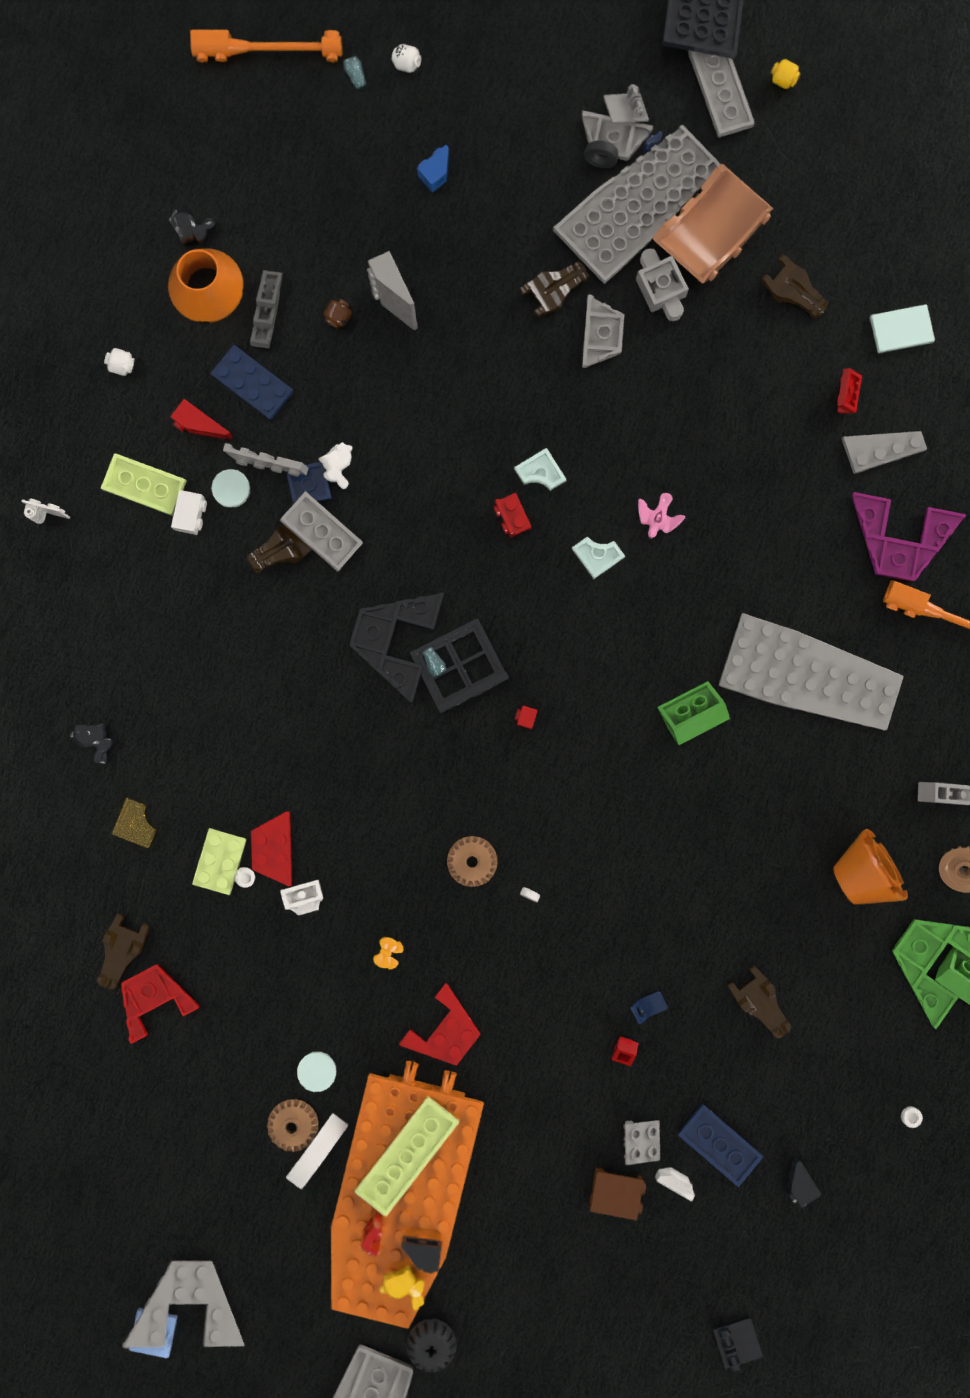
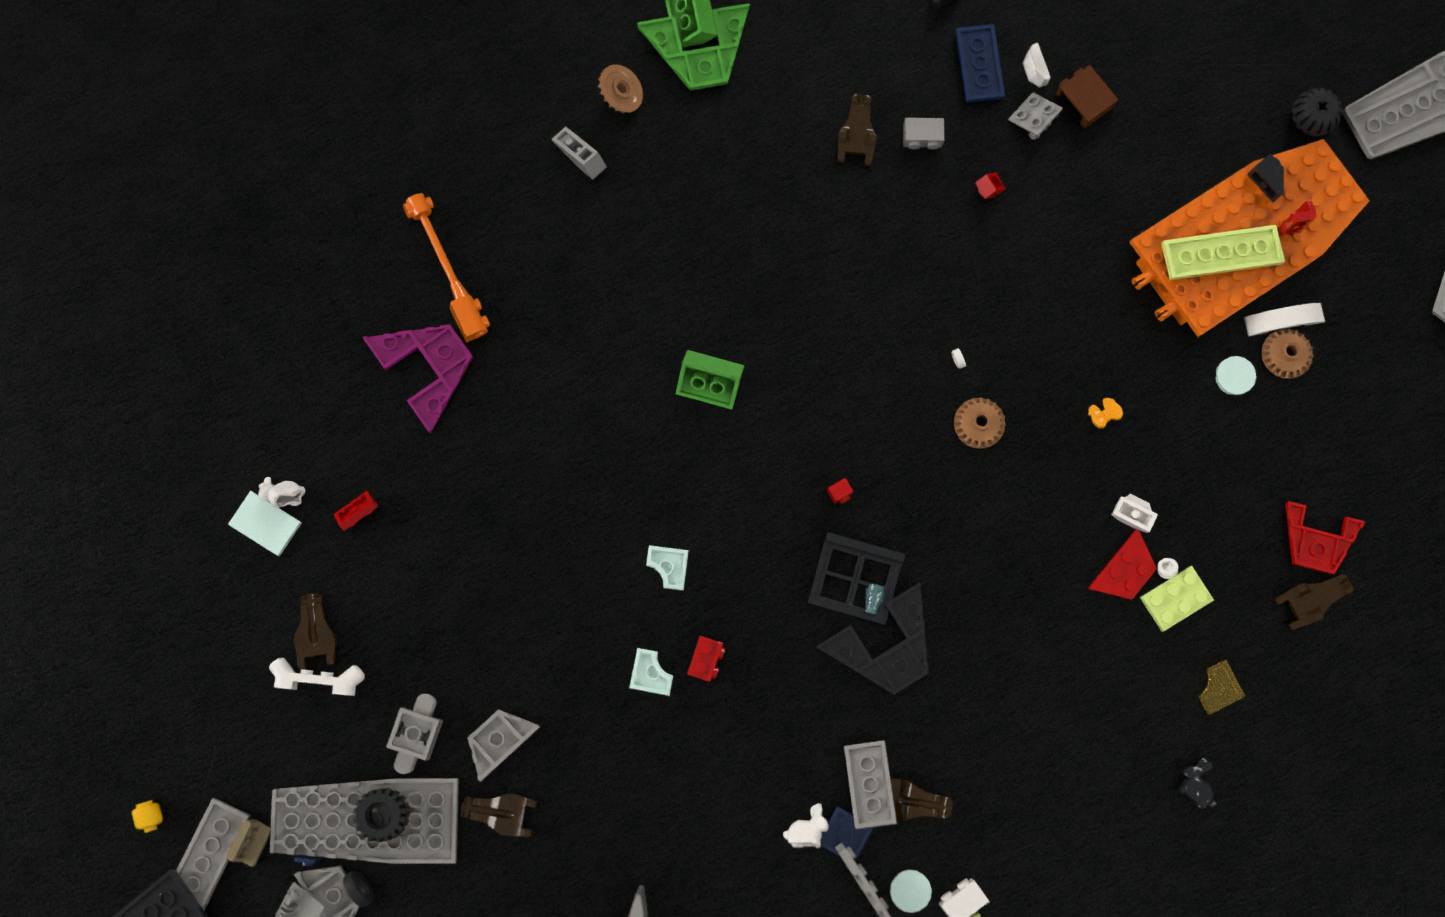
camera: 140 degrees left, 5 degrees down
yellow animal [379,1265,425,1310] -> none
red wing [399,983,480,1066] -> none
dark blue bracket [631,991,668,1025] -> none
bright pink animal [638,493,685,538] -> none
nougat panel [652,164,773,283] -> none
light grey wing [718,613,903,730] -> none
orange cone [834,829,908,905] -> none
light grey wing [842,431,927,474] -> none
none -> dark tan bracket [226,819,271,867]
none -> white animal [258,477,306,509]
none -> white plate [269,658,365,696]
none -> black tyre [353,788,410,843]
none -> light grey brick [903,118,944,149]

